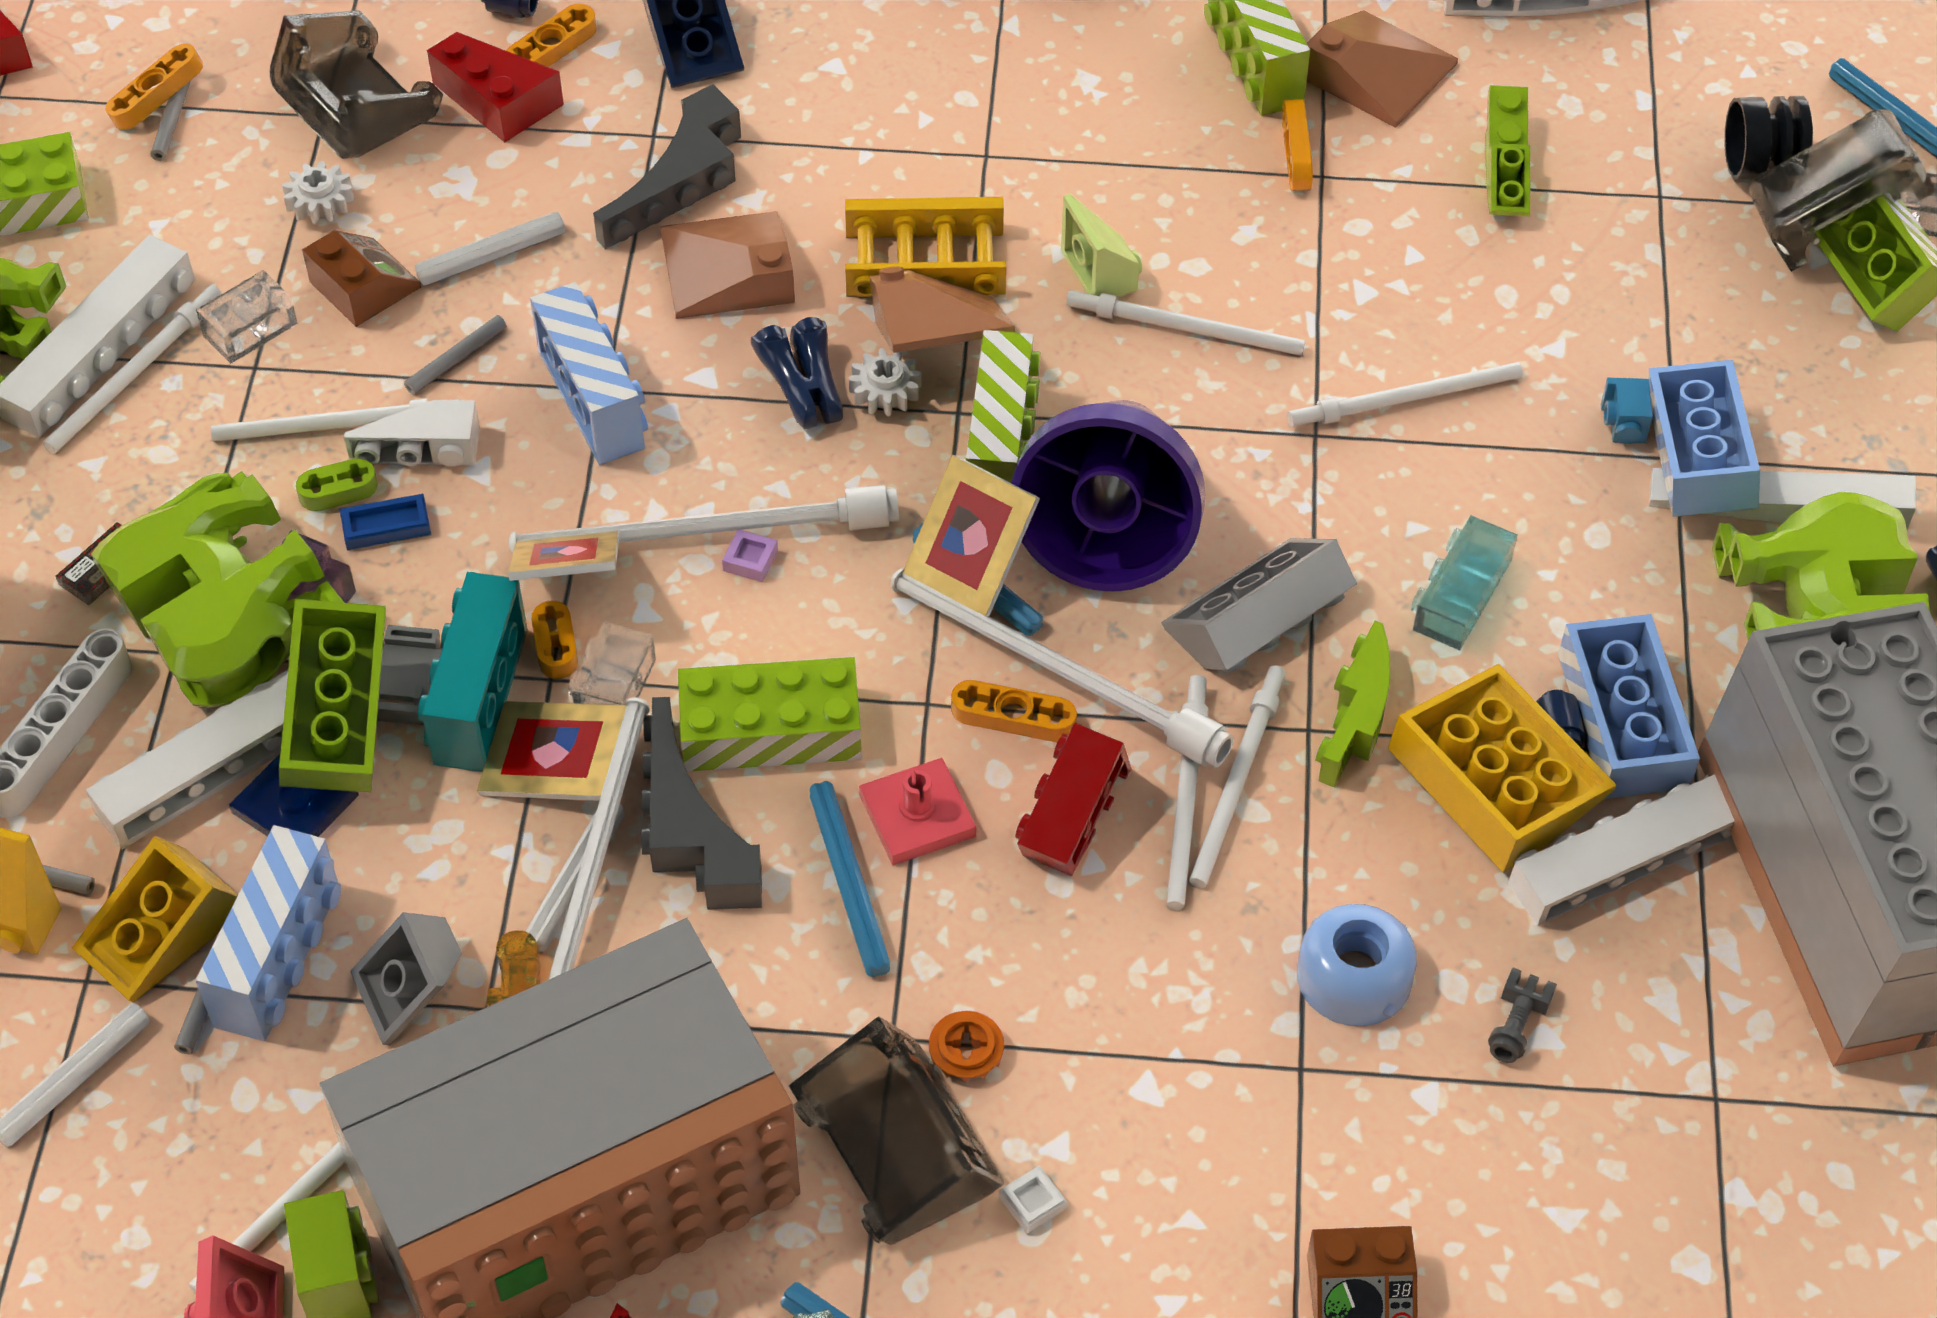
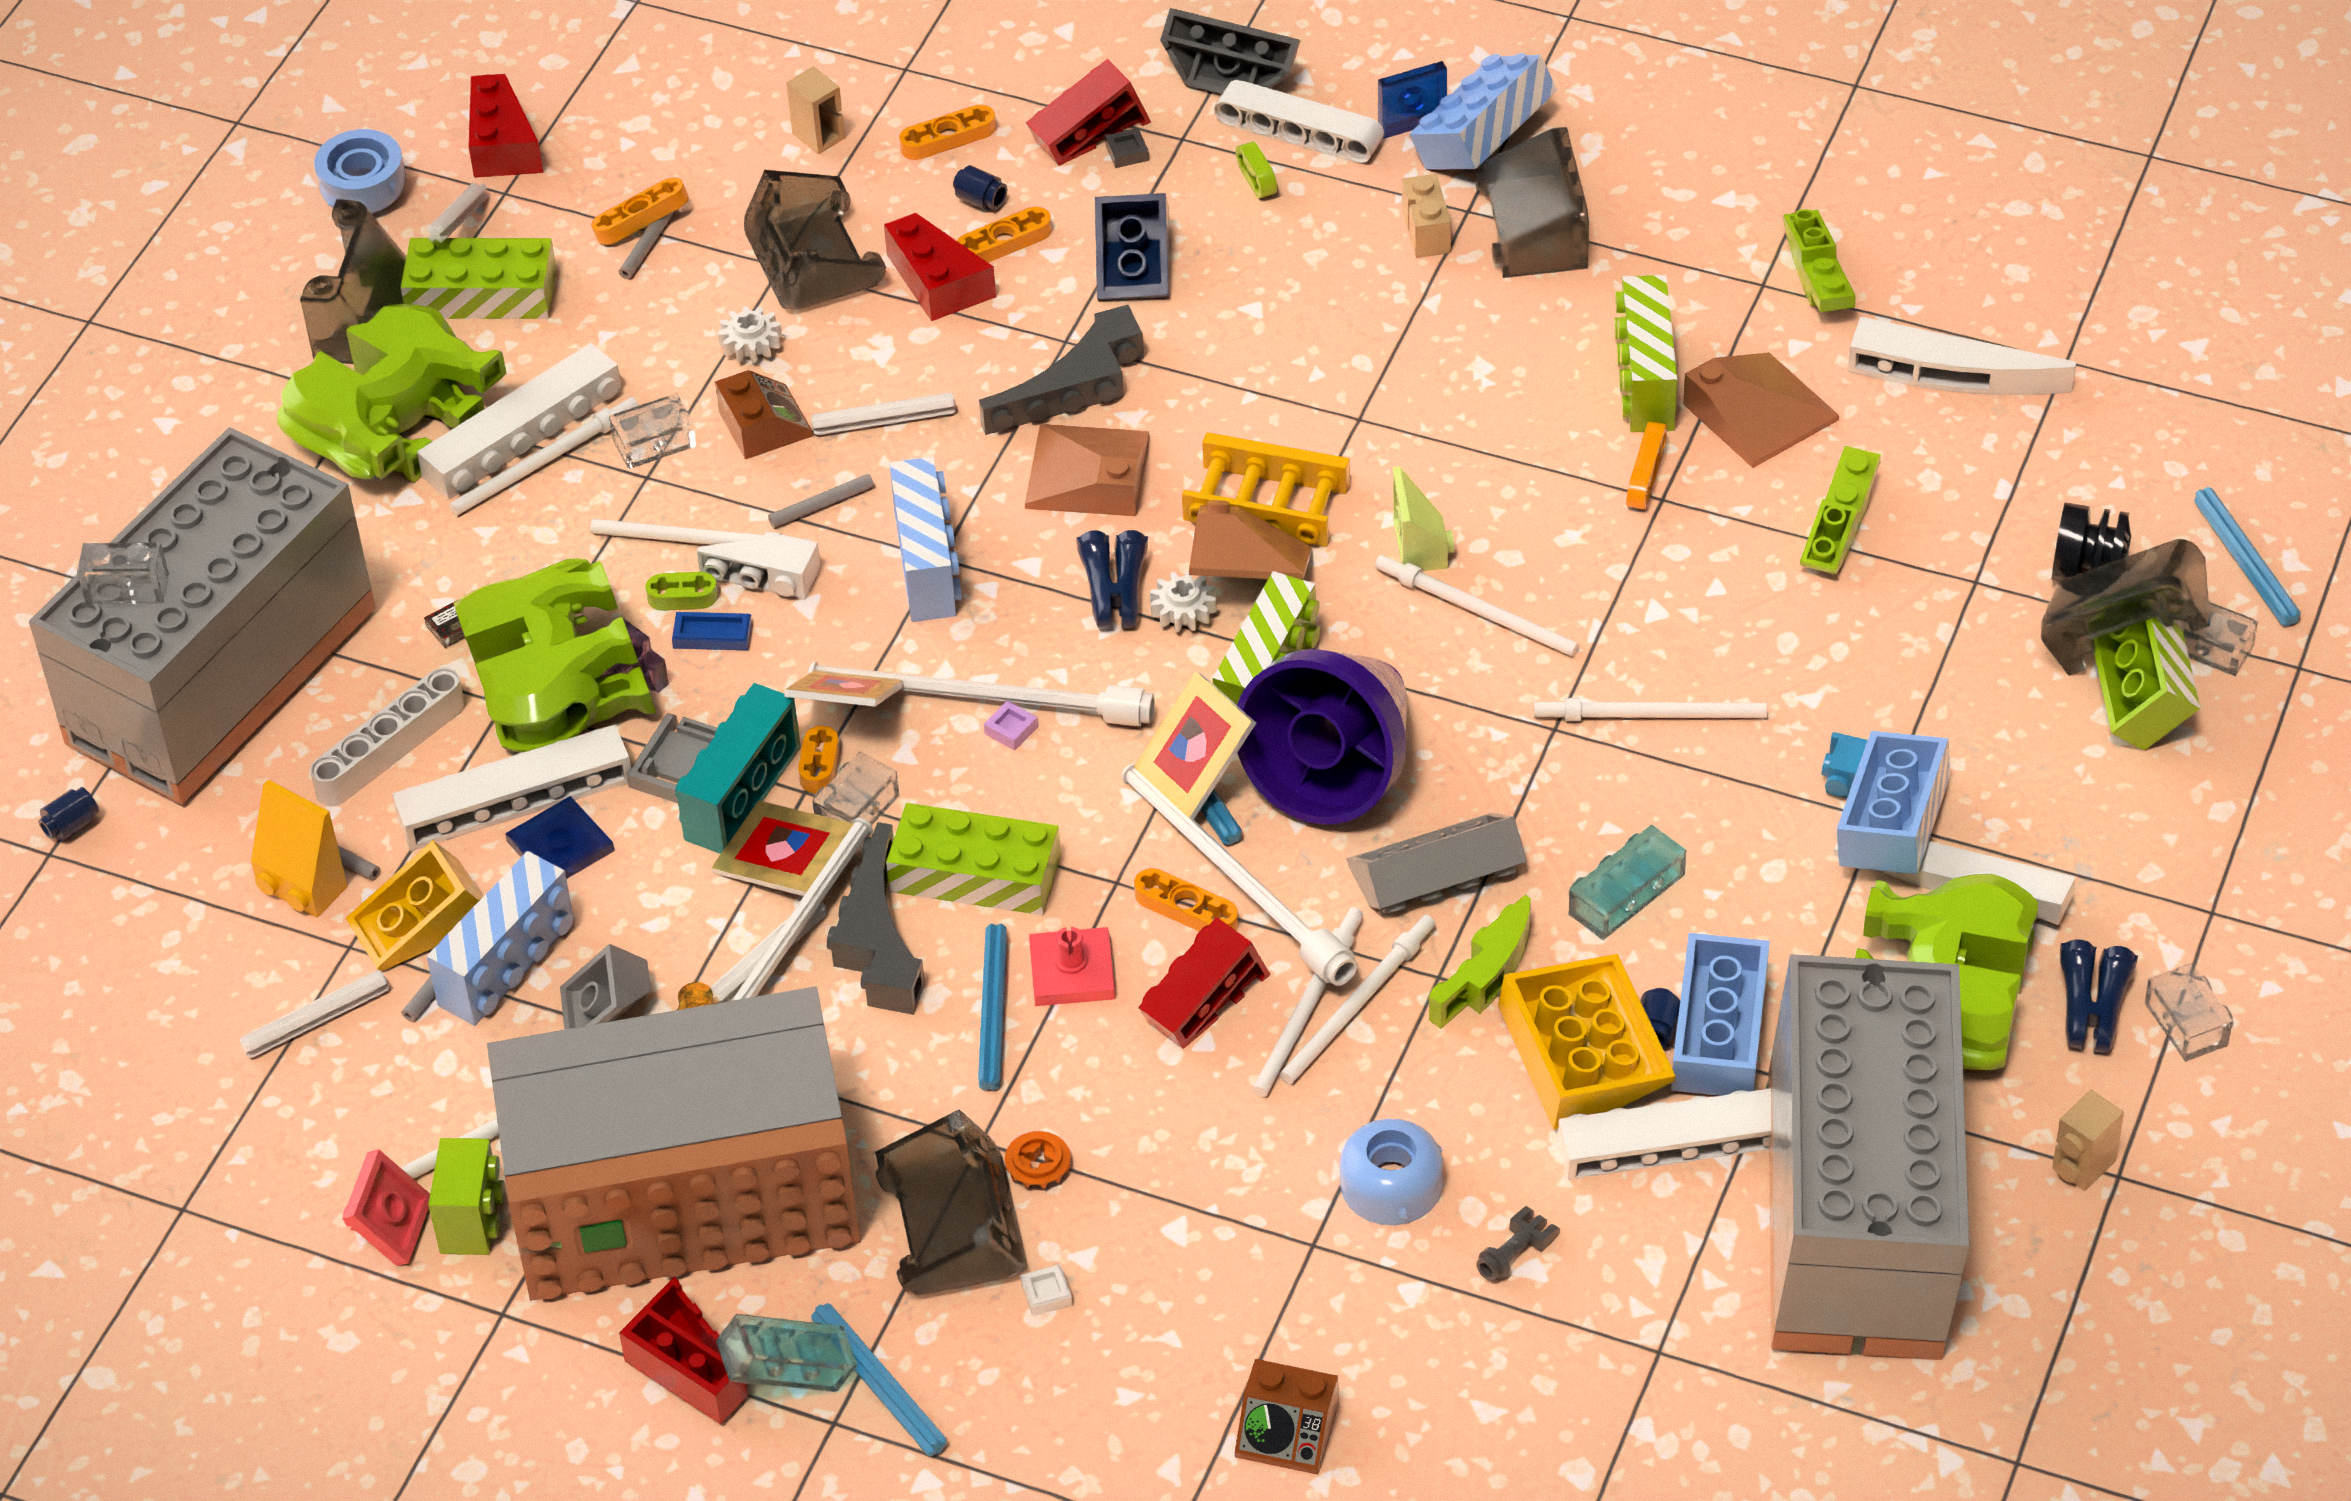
camera: 20 degrees right, 5 degrees down
lime brick [279,599,386,792] -> none

